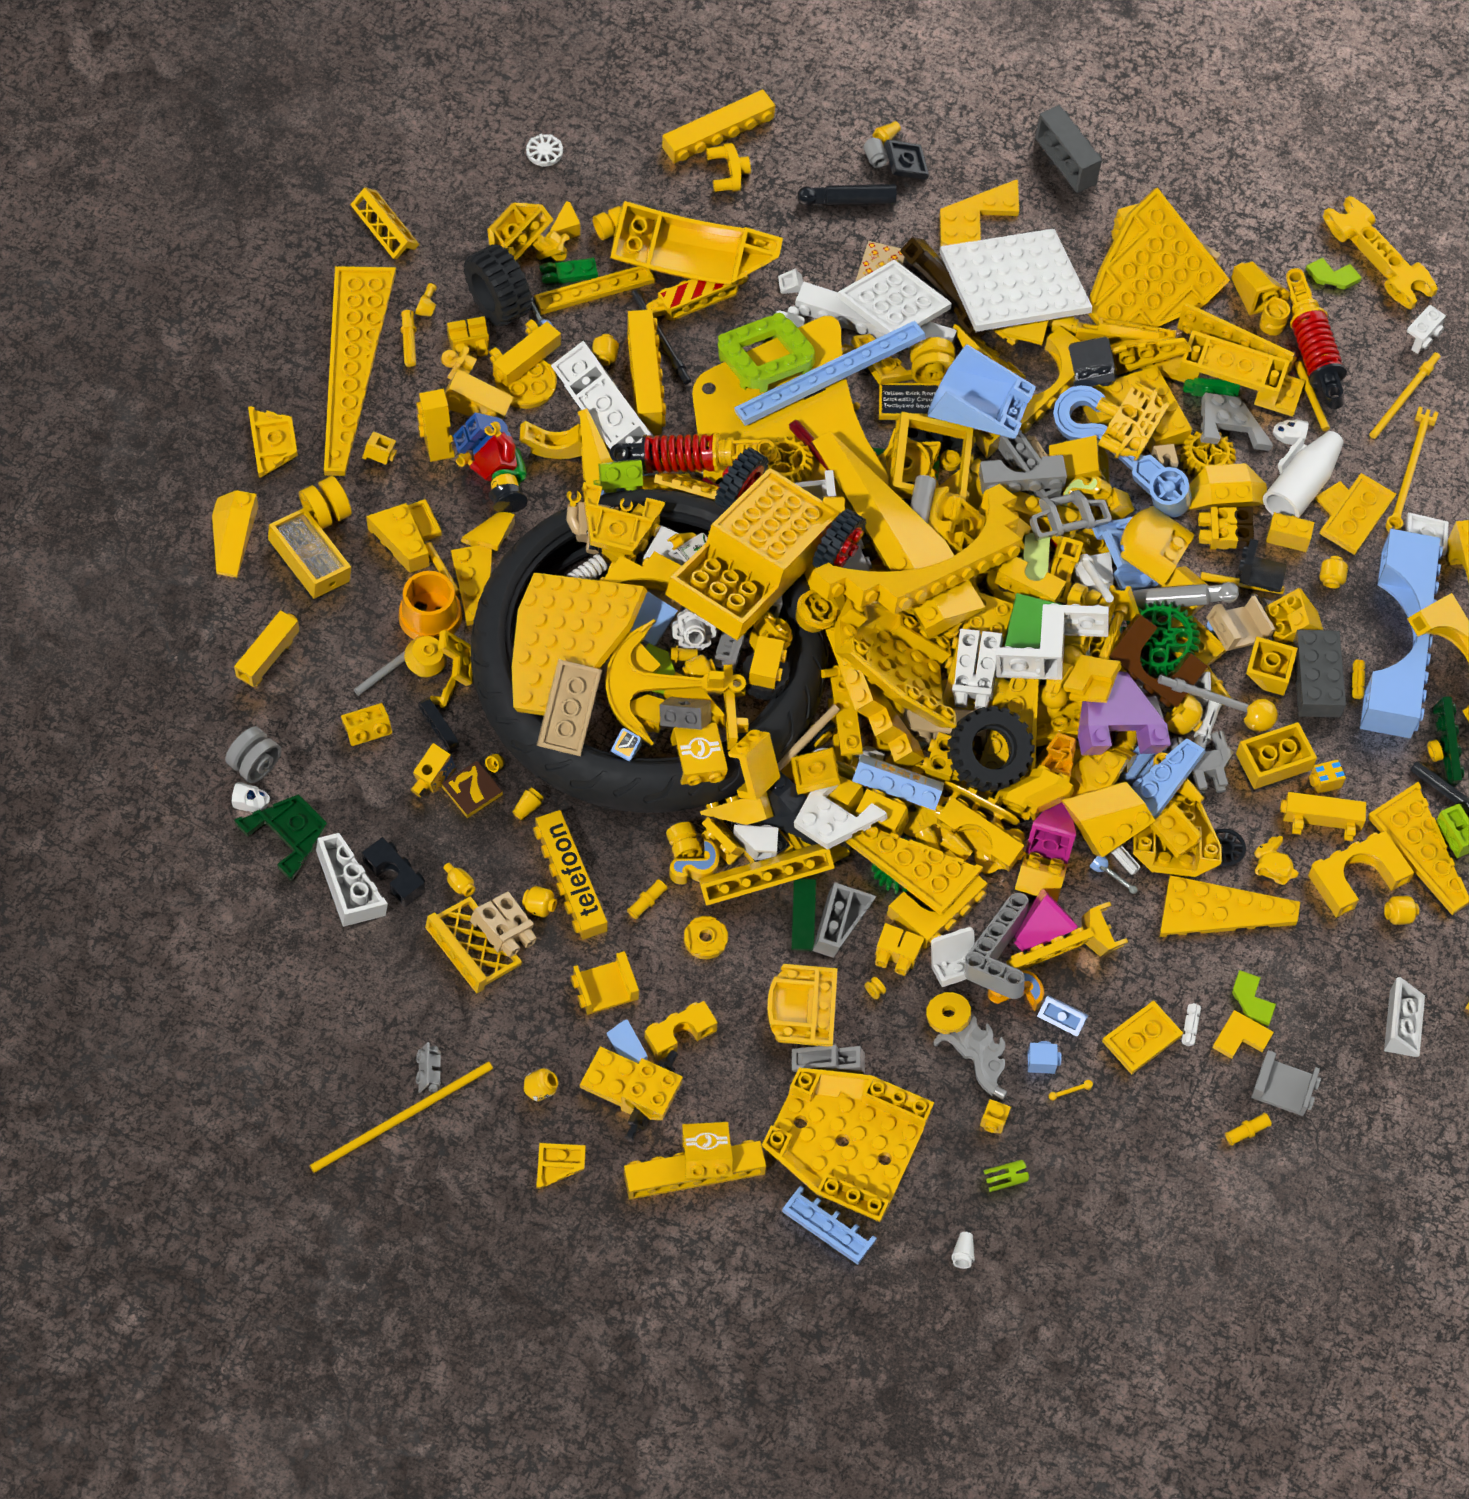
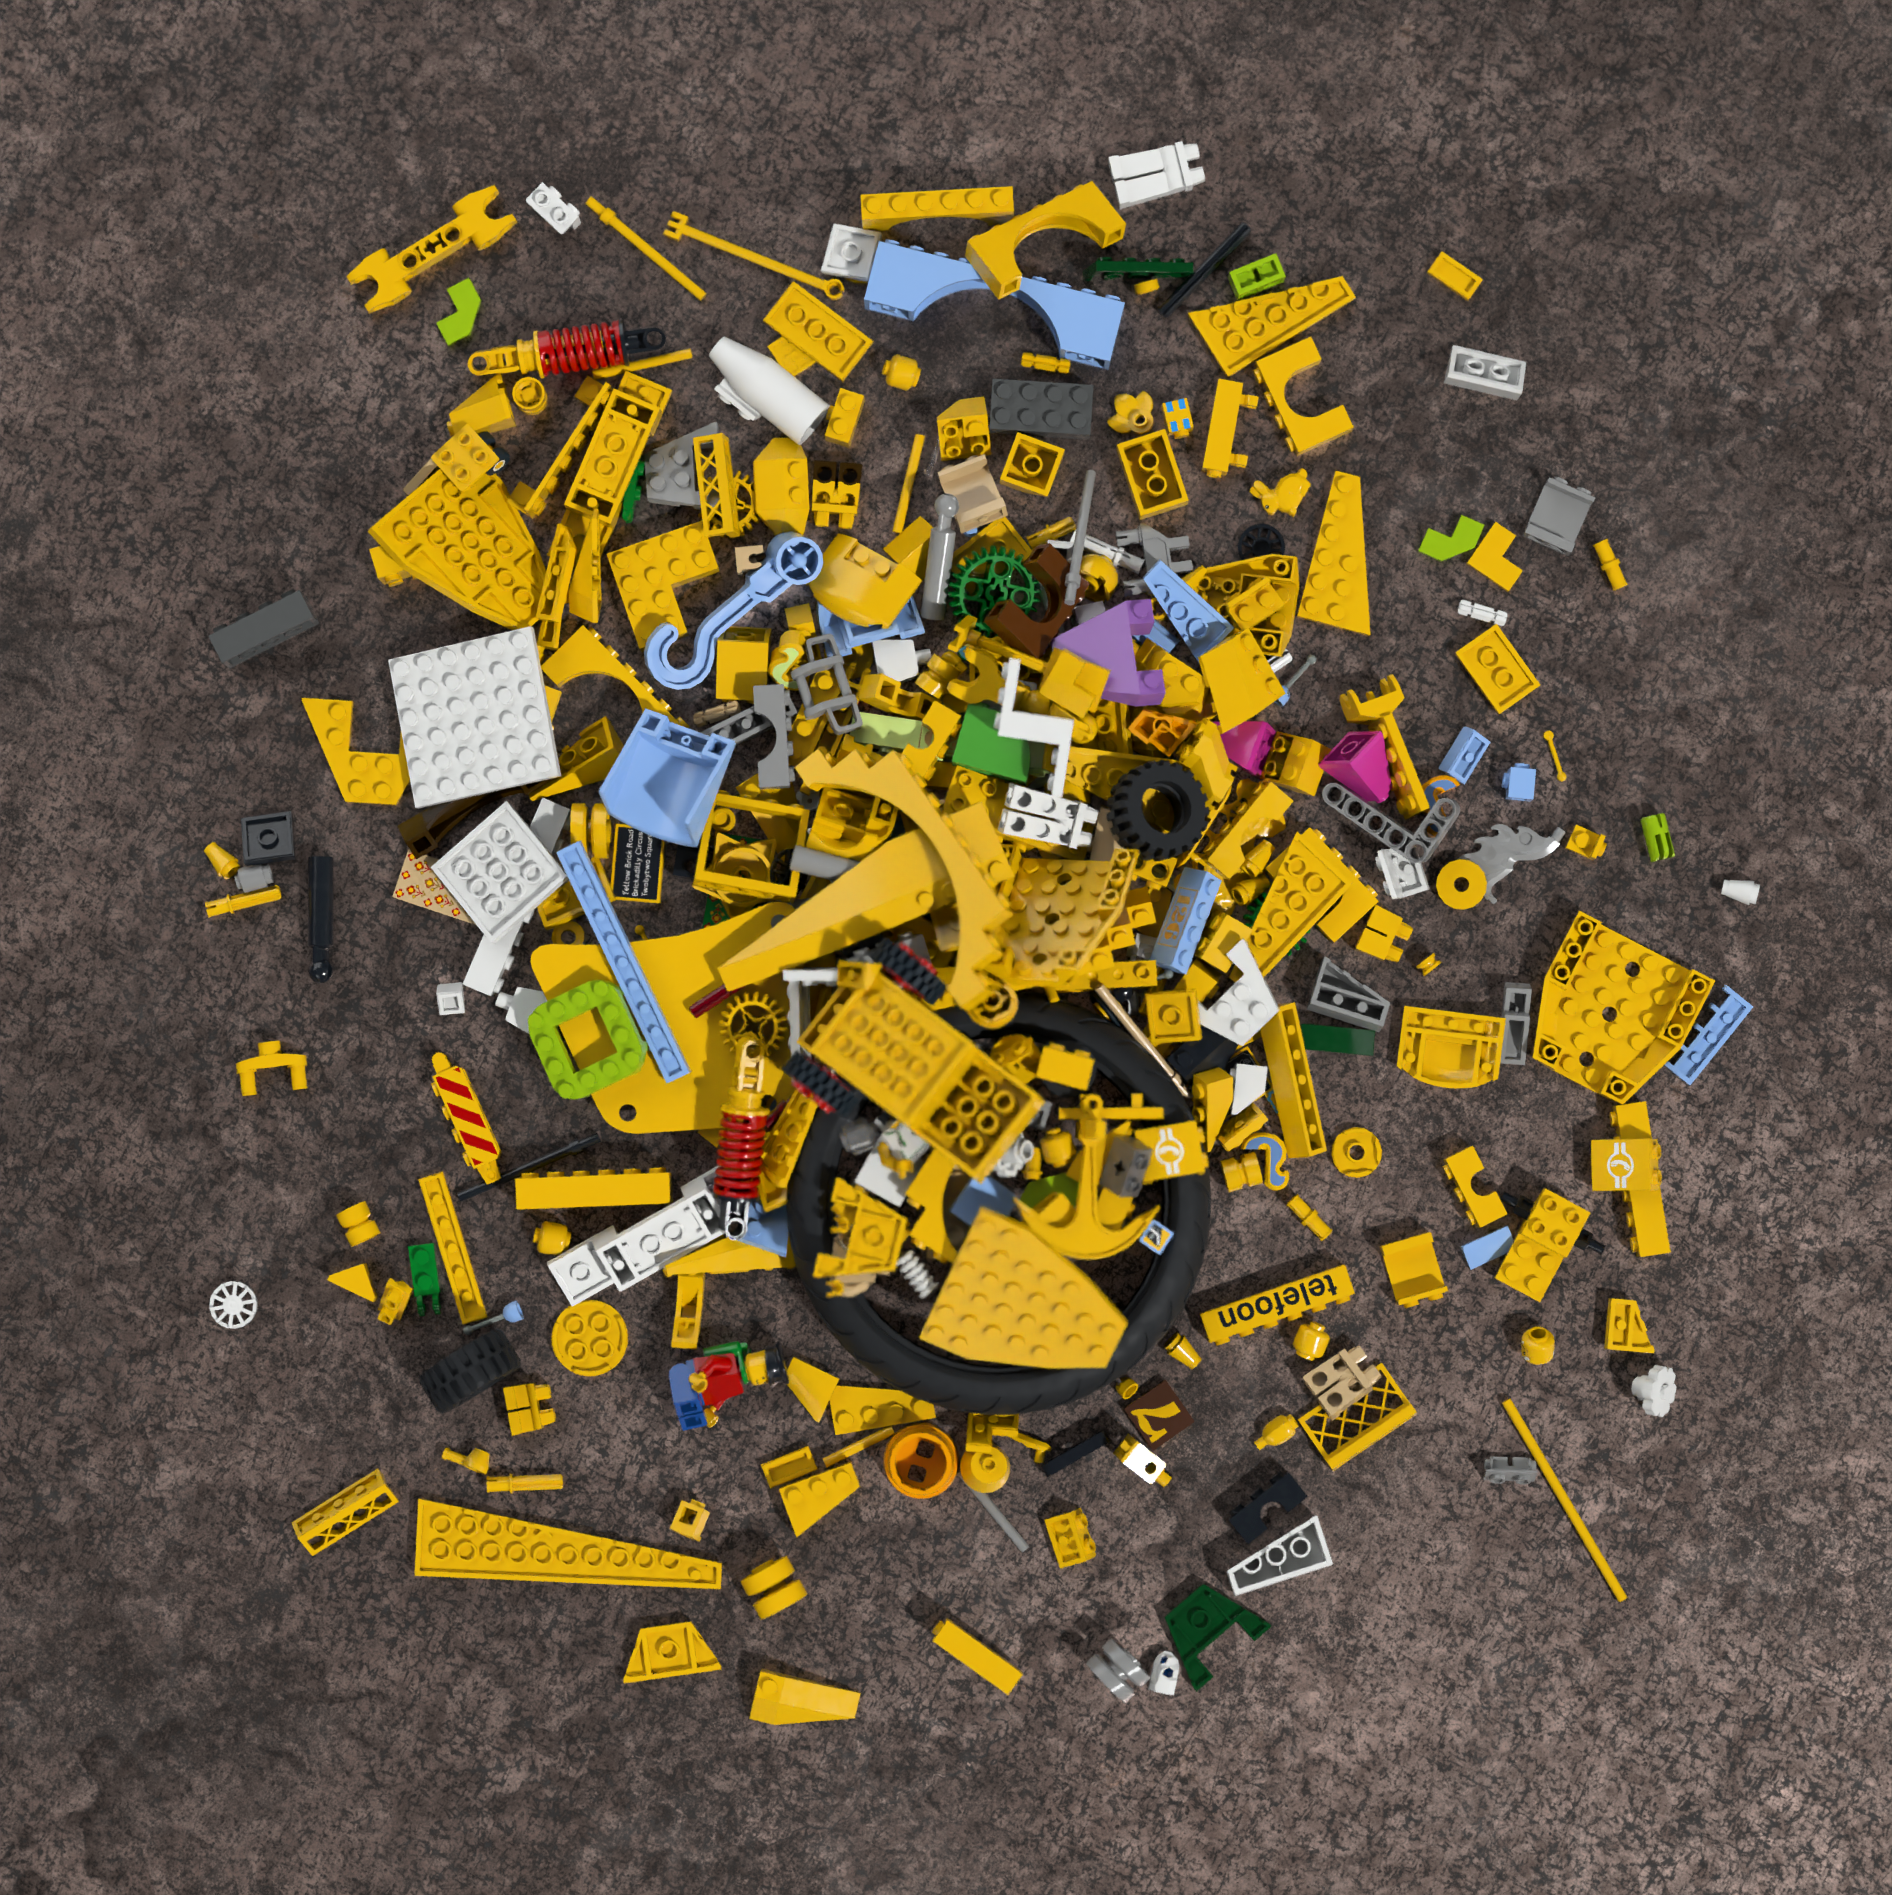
camera: 80 degrees left, 25 degrees up
brick [268,507,351,599] -> none
yellow wedge [416,389,455,462] -> none
yellow hips [441,346,477,380] -> none
yellow wedge [445,369,513,420] -> none
yellow wedge [487,203,554,261] -> none
yellow brick [489,319,561,387] -> none
tan tile [536,659,602,756] -> none
lime bracket [593,459,643,493] -> none
yellow slope [610,201,783,285] -> none
yellow brick [662,89,775,164] -> none
yellow panel [728,730,780,801] -> none
black bracket [1069,336,1117,387] -> none
white bar [1078,554,1114,603] -> none
yellow piece [1096,381,1170,461] -> none
black bracket [1238,539,1287,592] -> none
yellow hair [1244,699,1278,732] -> none
white rock [1273,419,1309,445] -> none
yellow head [1384,896,1419,925] -> none
none -> yellow axle [205,885,282,918]
none -> yellow plate [431,424,510,493]
none -> yellow fence [693,433,740,538]
none -> clear head [839,1117,879,1155]
none -> yellow plate [1107,391,1154,434]
none -> black hinge [1113,969,1173,1003]
none -> white plant [1631,1365,1676,1417]

